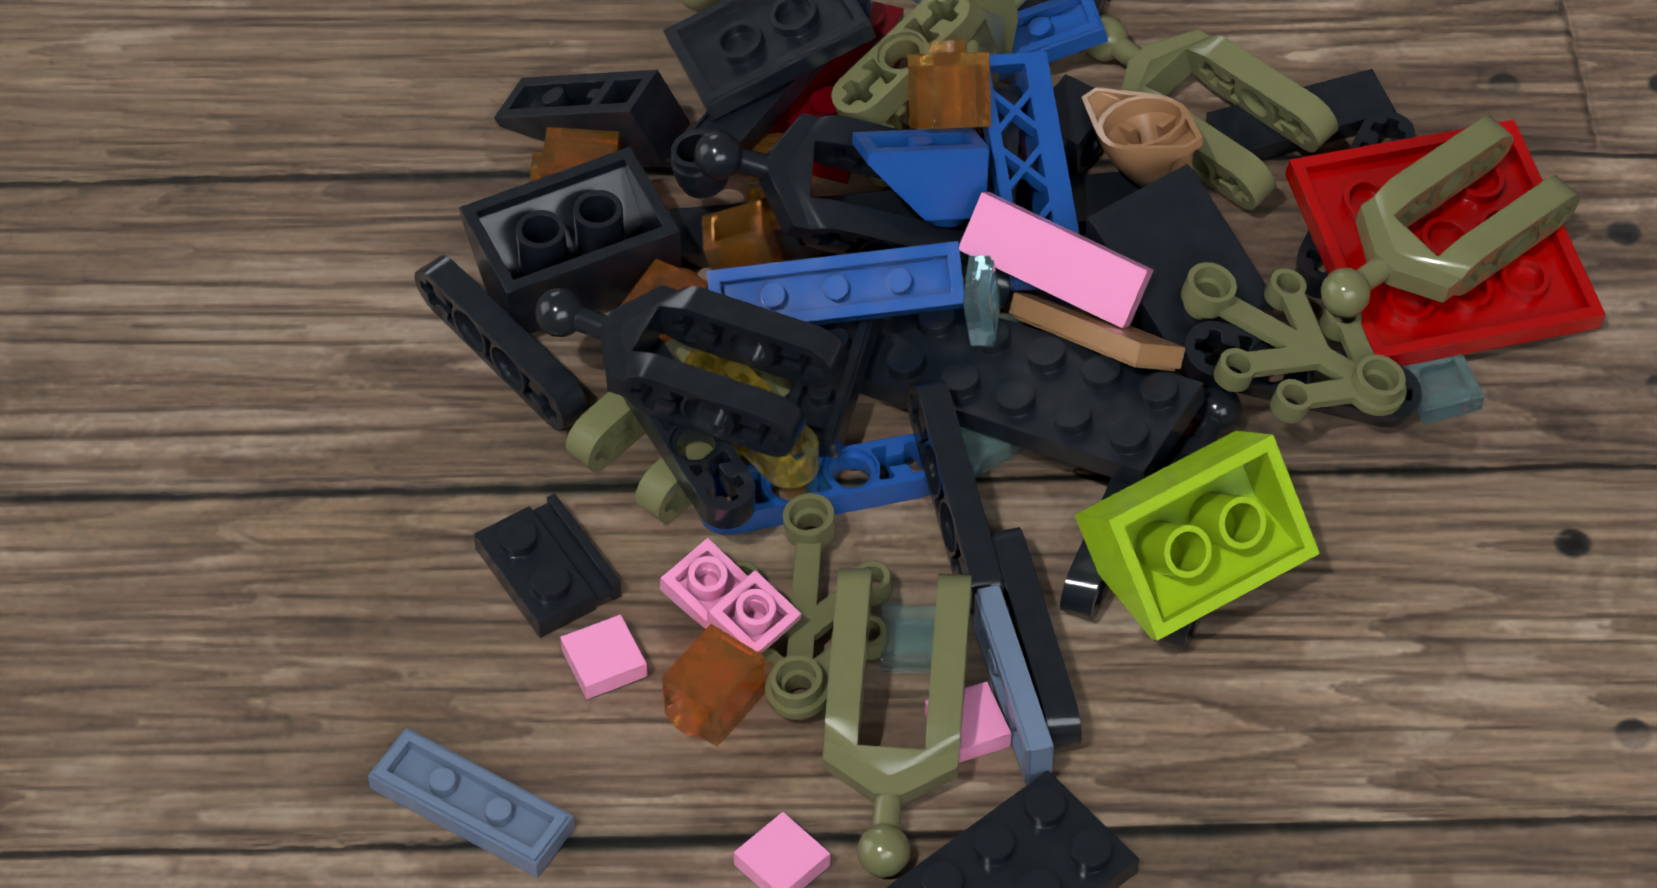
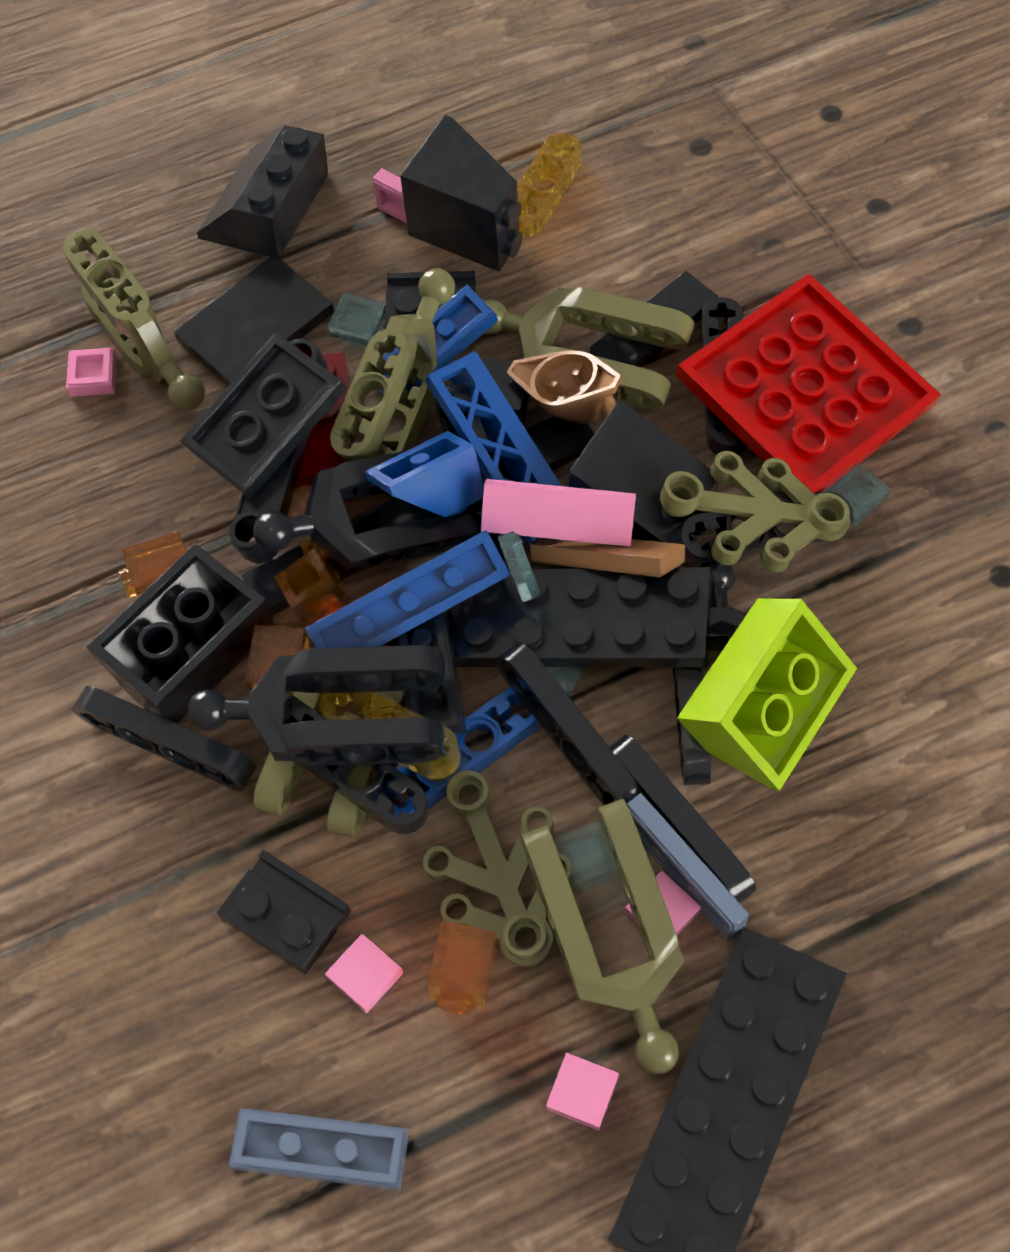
camera: 20 degrees left, 10 degrees up
black slope [494,69,691,166] -> none
bright pink slope [659,538,802,660] -> none
clear orange brick [908,40,991,129] -> none
olive piece [1321,116,1580,317] -> none

